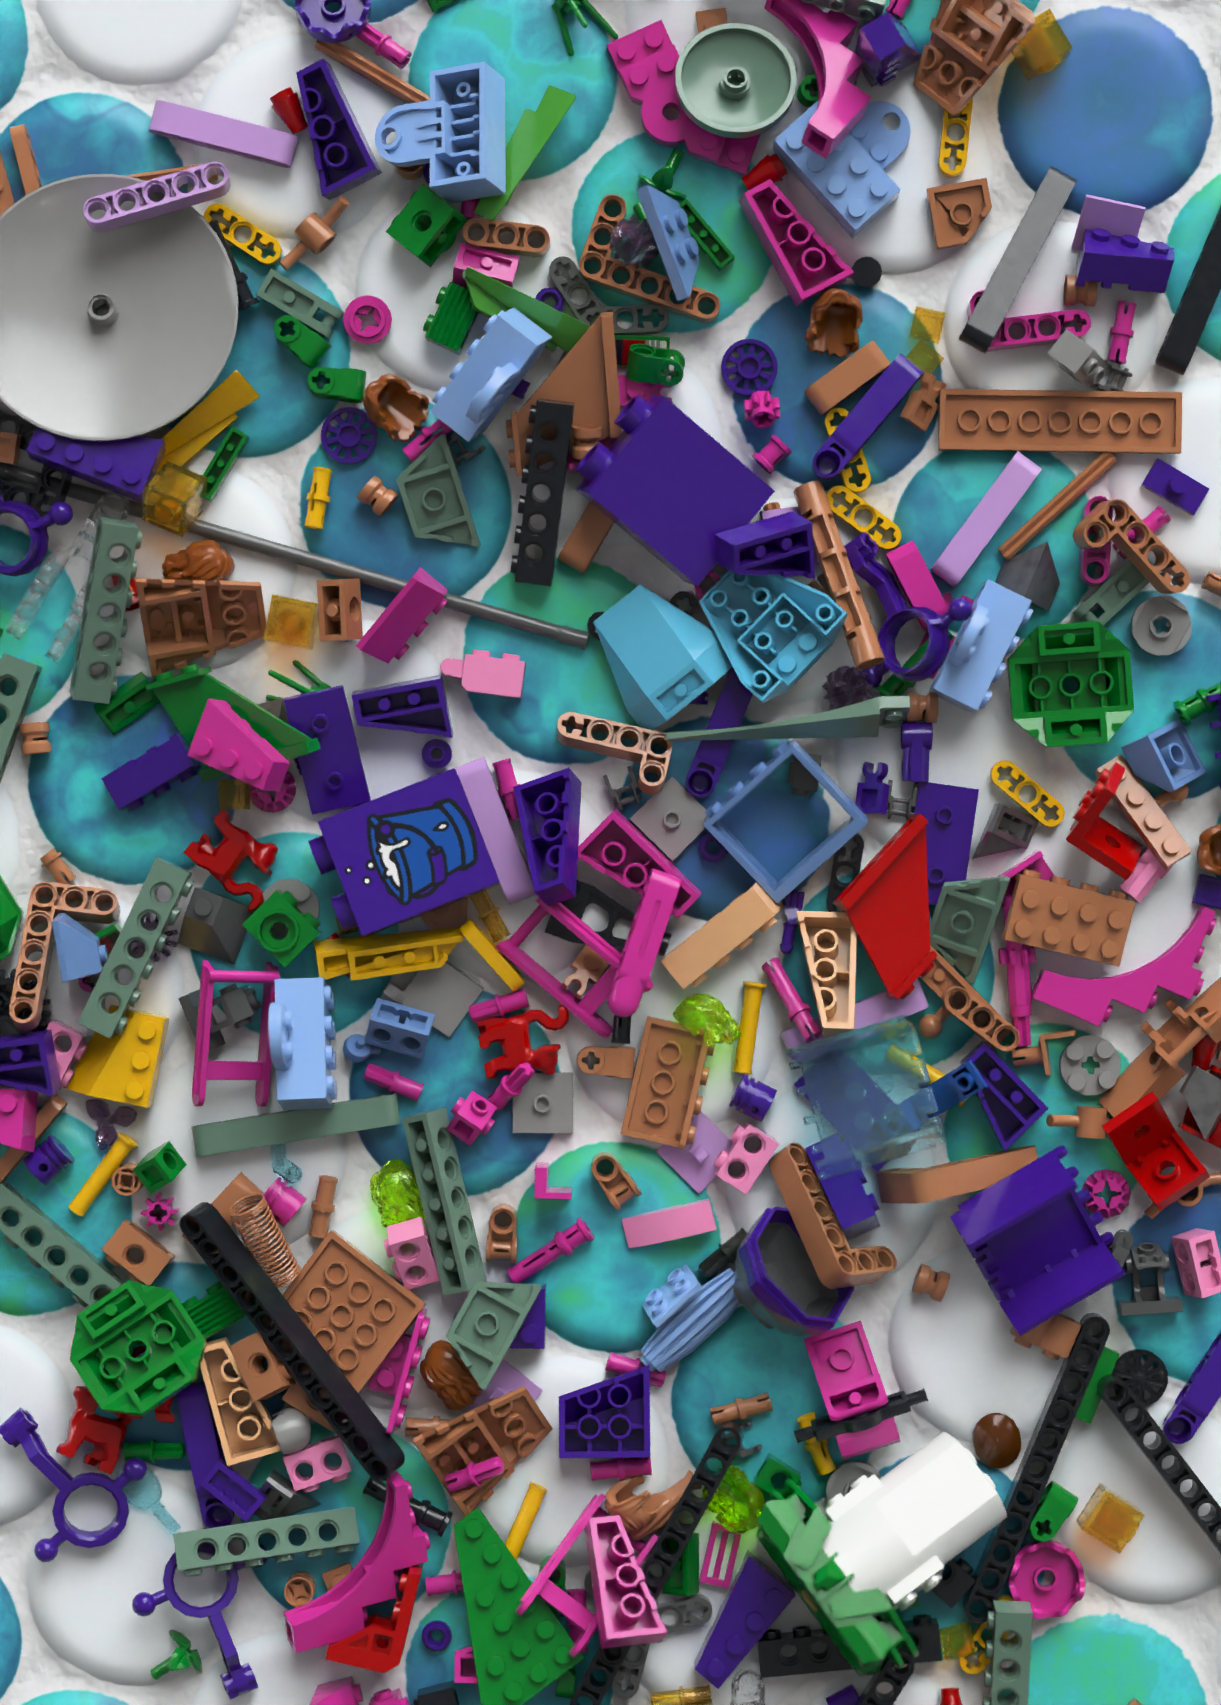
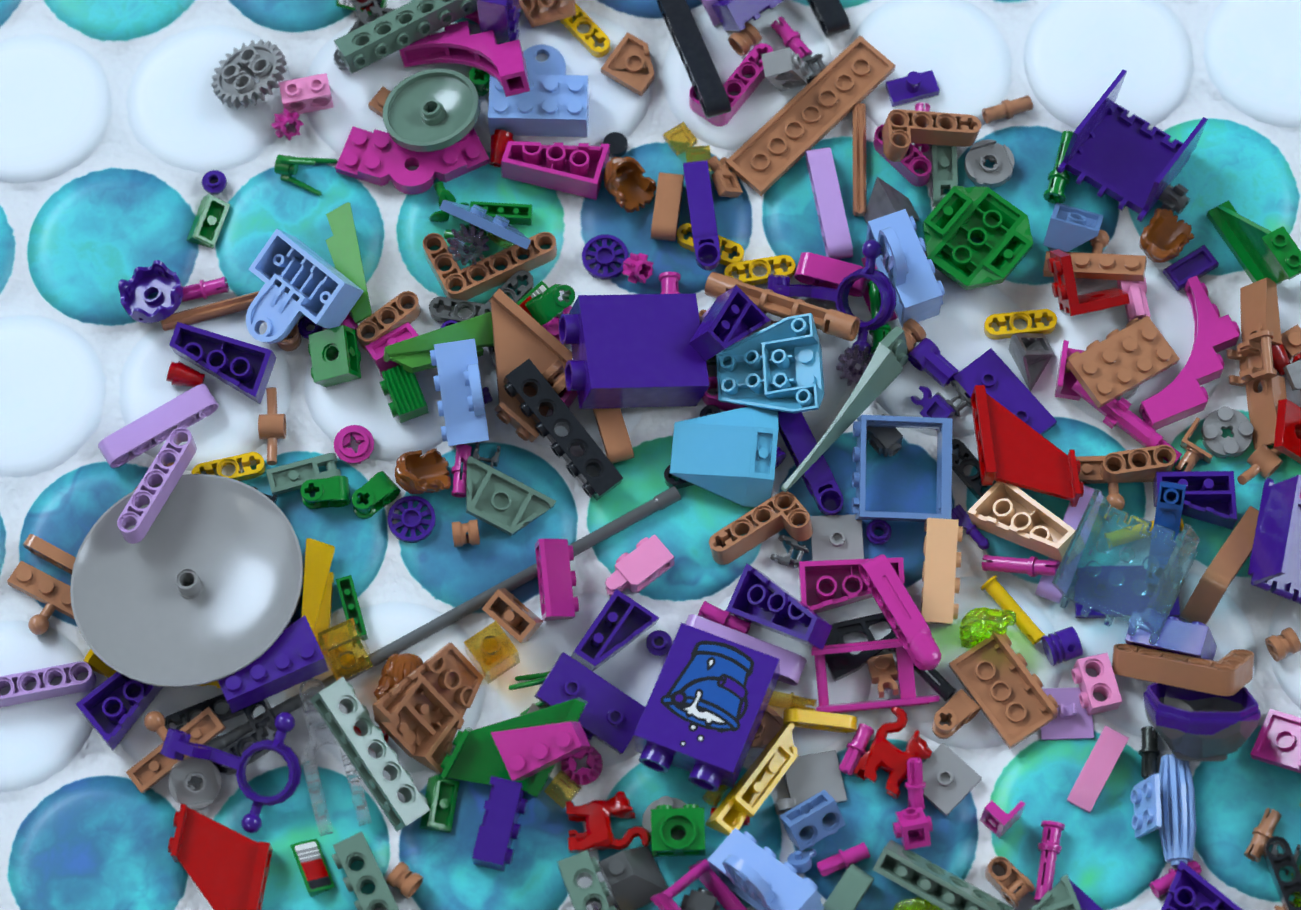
camera: 45 degrees left, 20 degrees down
yellow pin [304,467,332,530] -> none
nougat piece [591,1151,642,1211] -> none
sand green wing [930,876,1010,984] -> none

